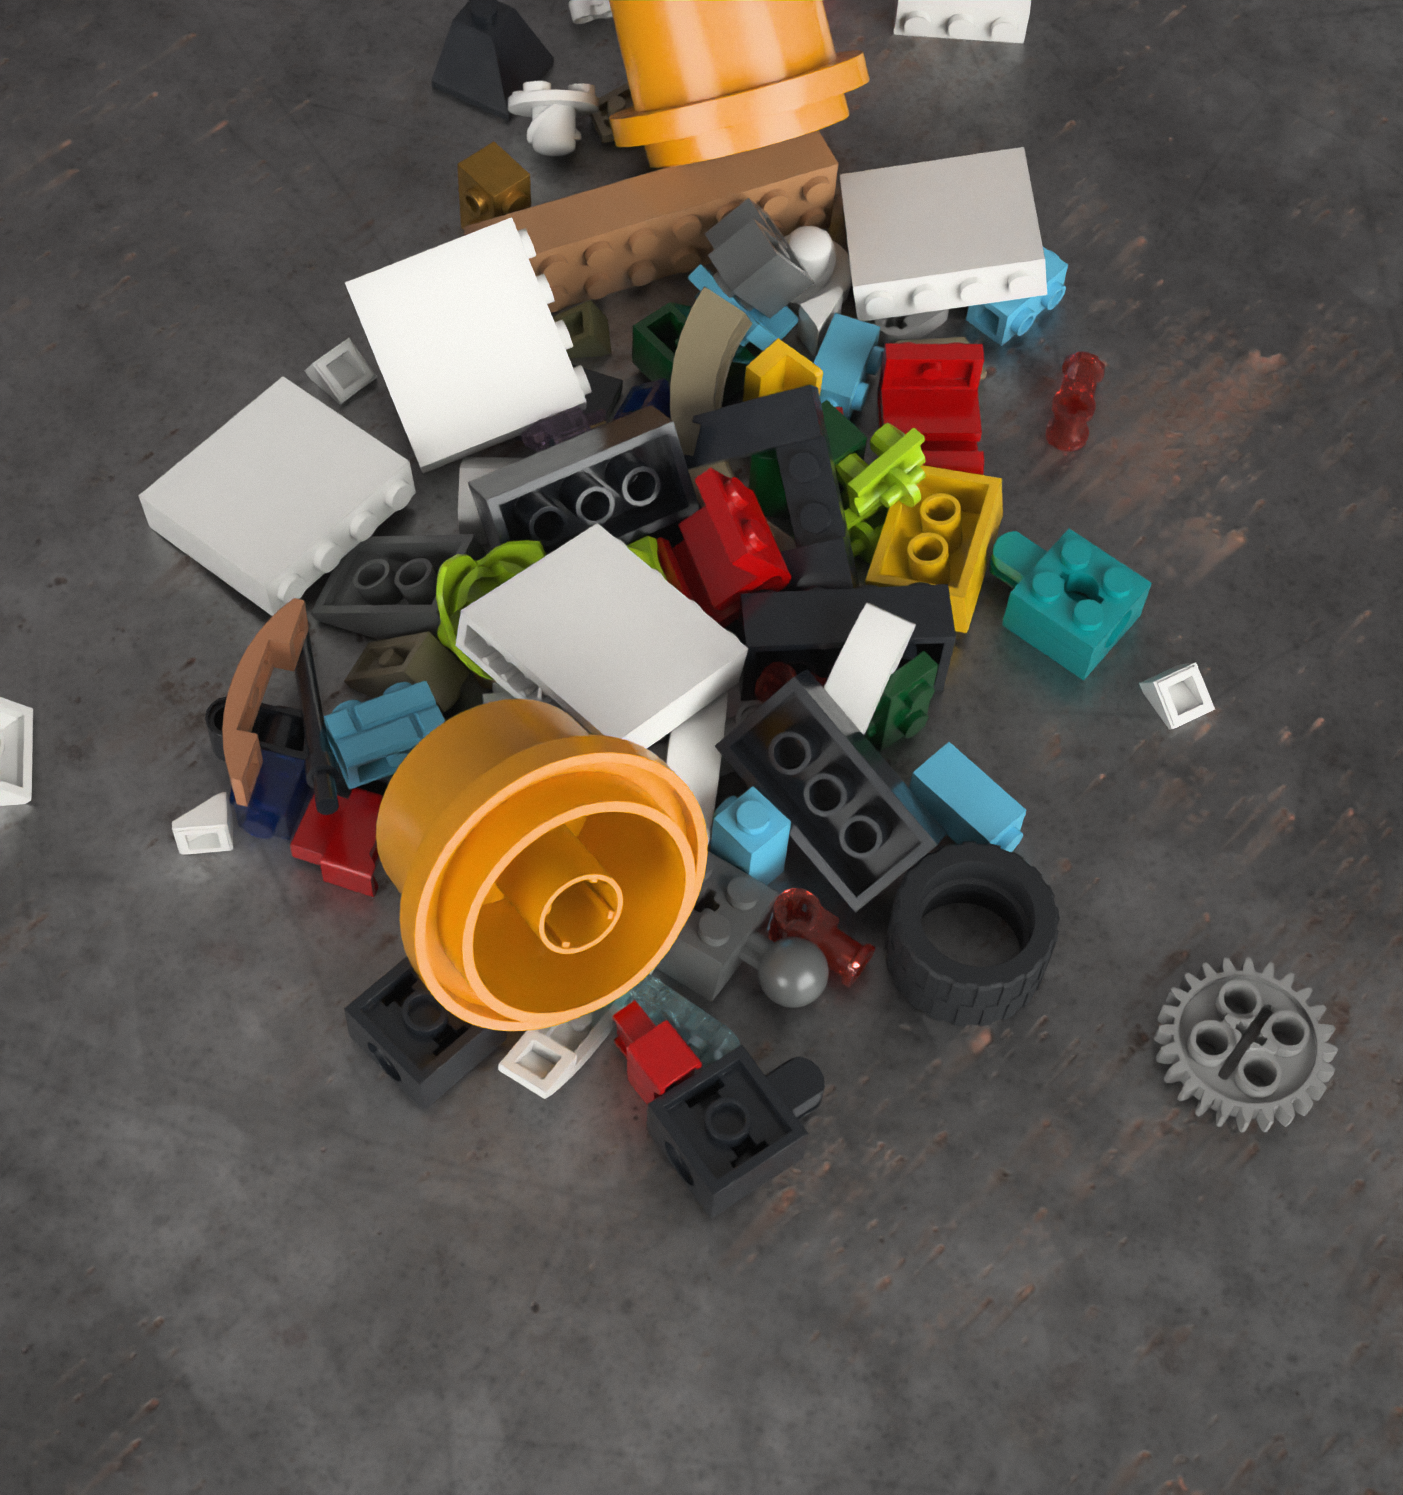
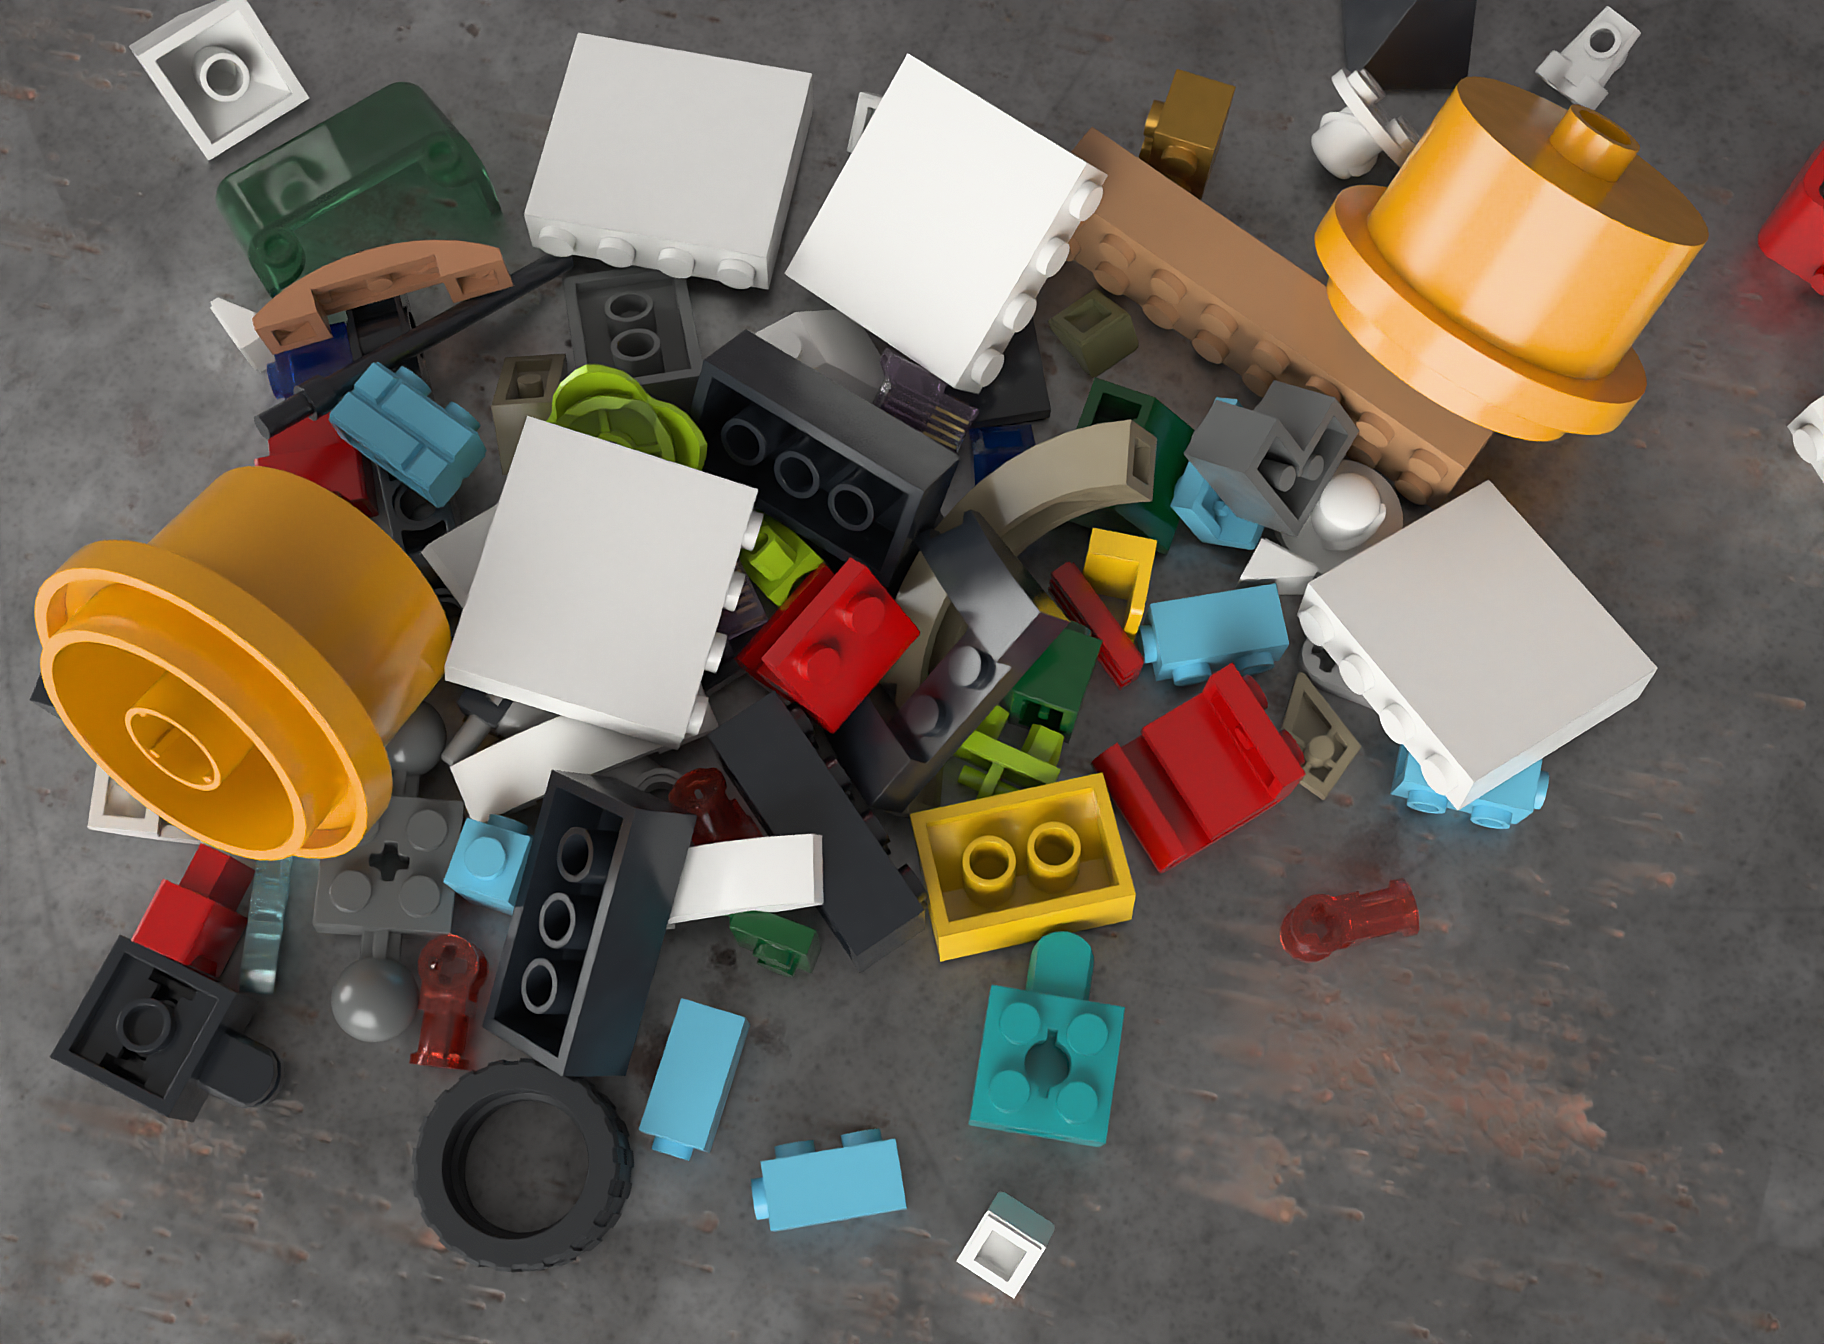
camera: 65 degrees right, 15 degrees up
lime hips [836,423,926,517] -> none
none -> clear green windscreen [215,82,502,299]
none -> medium azure brick [751,1129,907,1232]

